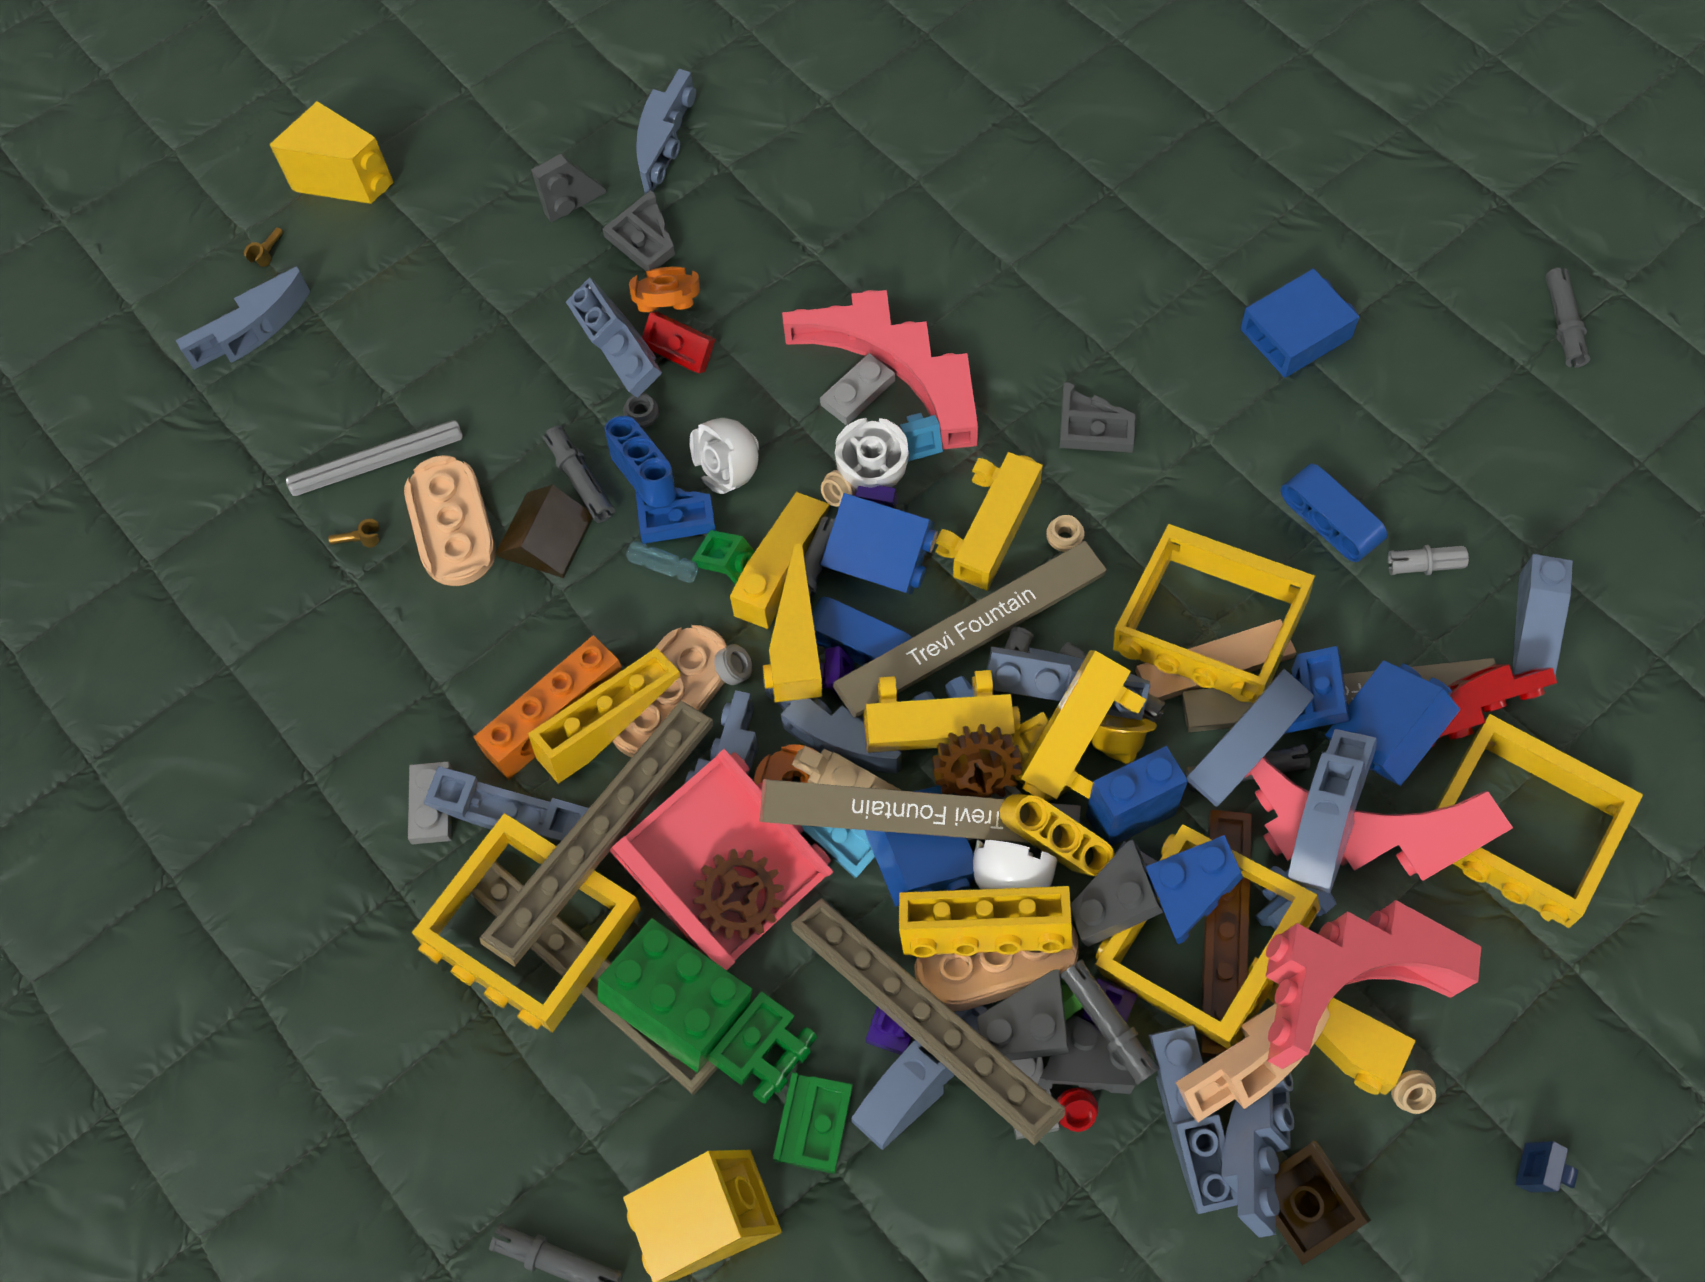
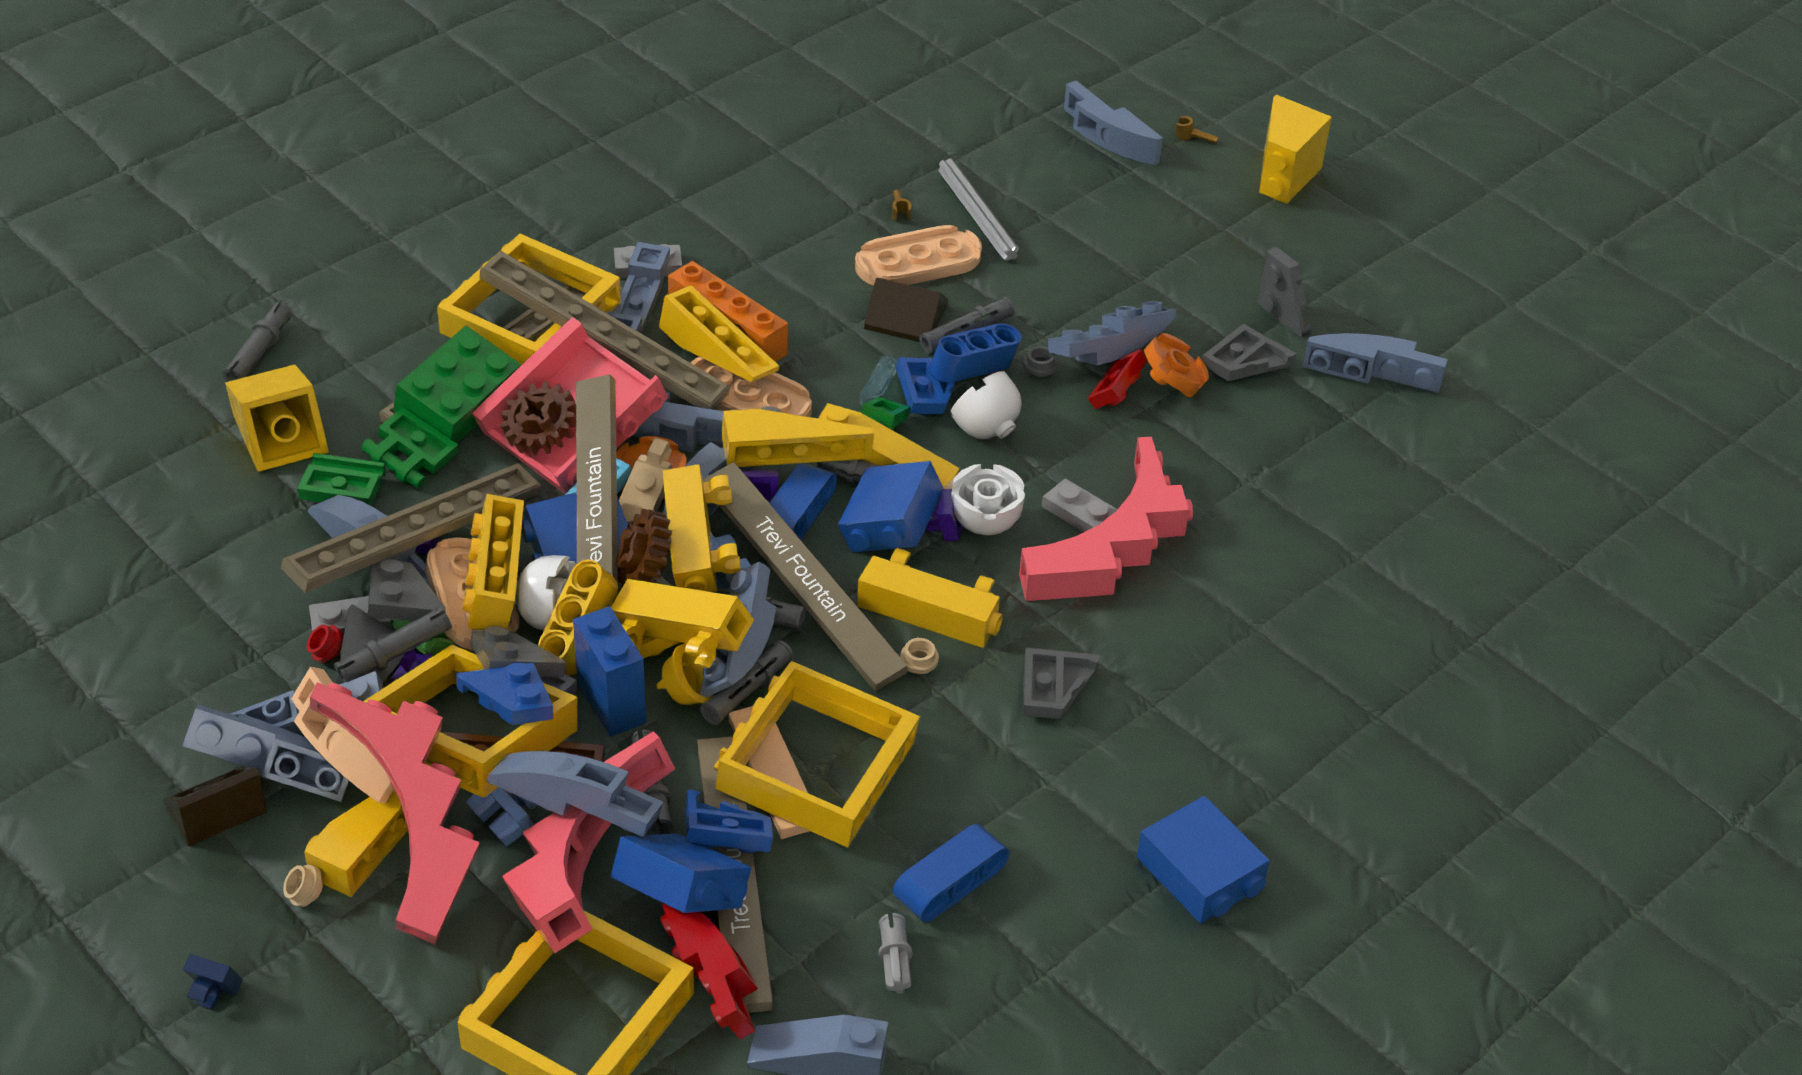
camera: 80 degrees right, 20 degrees down
dark azure tile [900,413,943,461] -> none
sand blue slope [1186,669,1314,807] -> none

